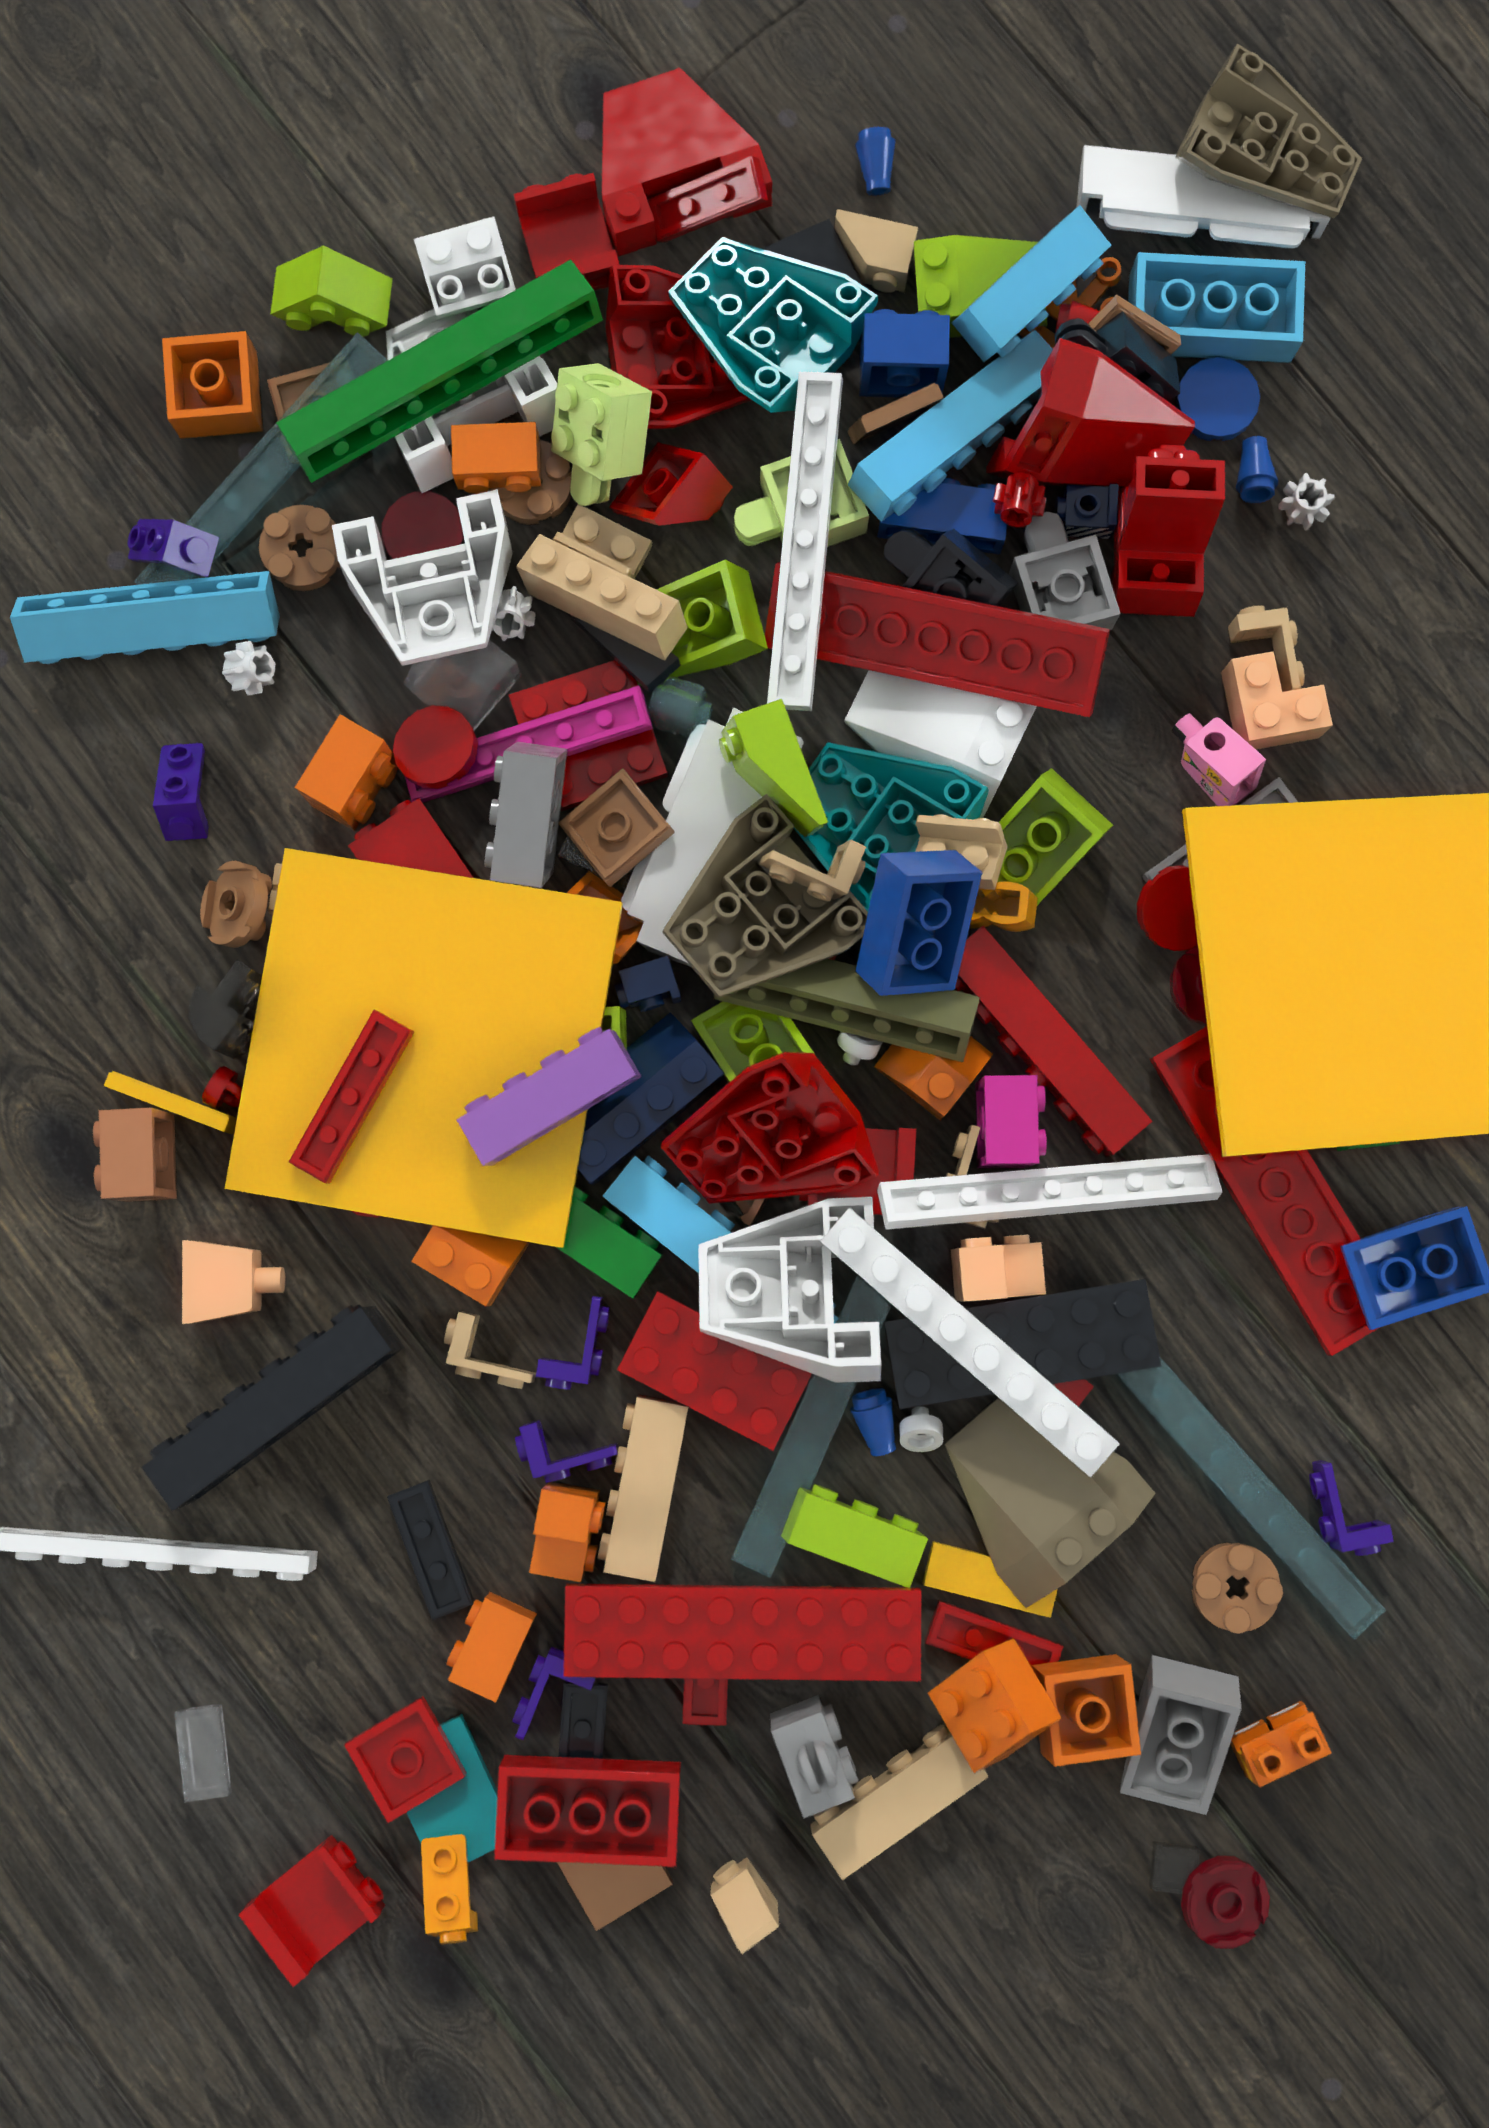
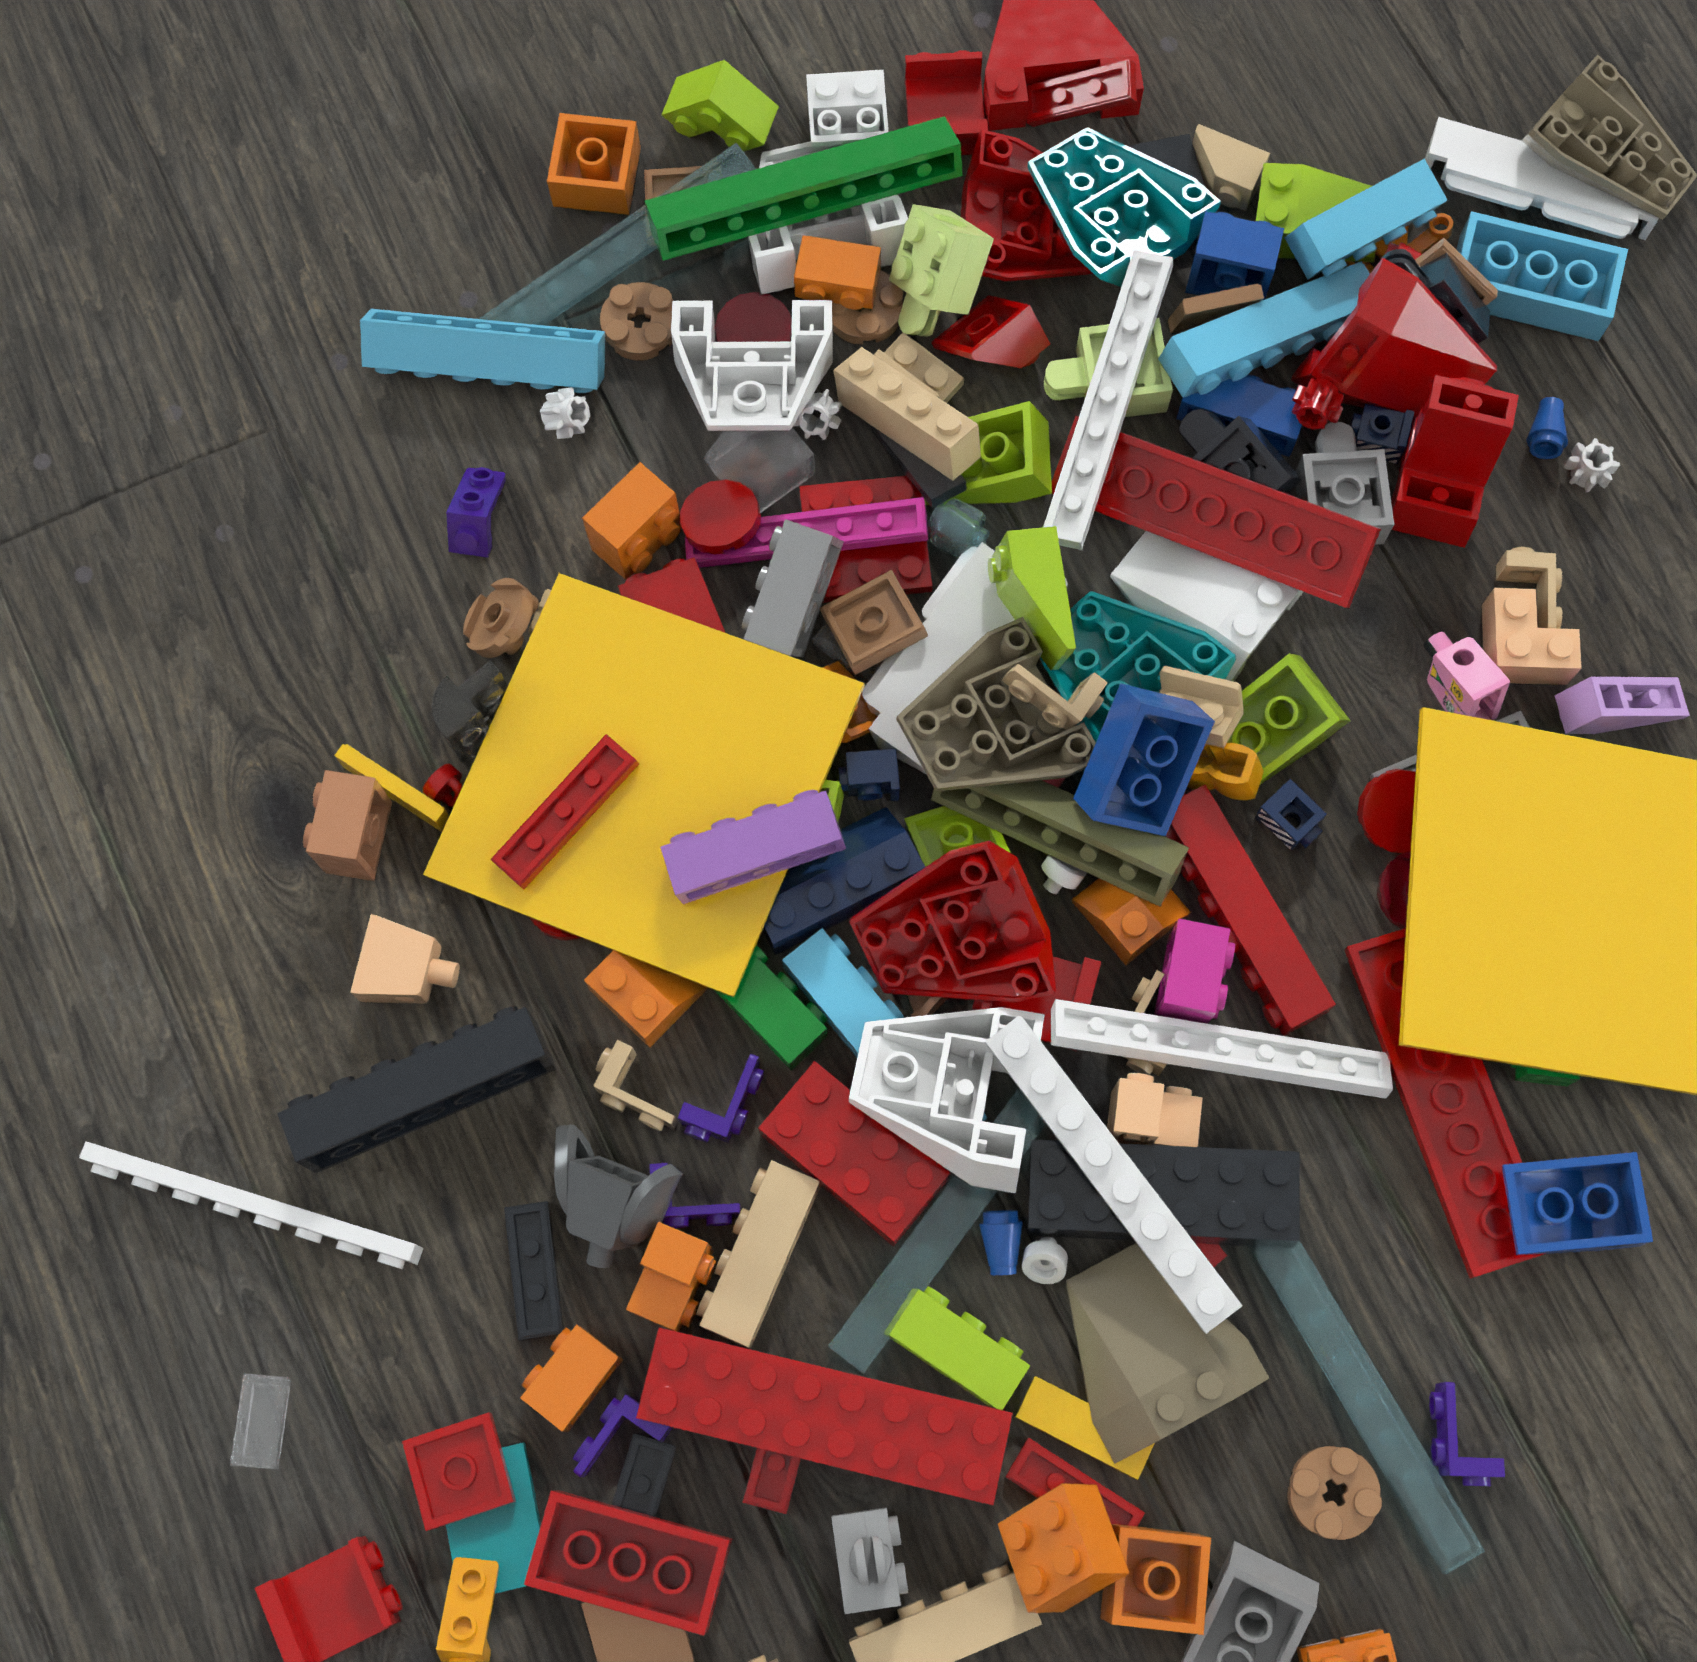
camera: 15 degrees right, 10 degrees down
dark purple bracket [128,519,219,578] -> none
blue cone [855,127,896,195] -> none
blue tile [1176,357,1260,441] -> none
none -> dark grey torso [554,1124,683,1268]
none -> dark blue brick [1254,779,1327,851]
none -> lavender slope [1555,677,1690,734]

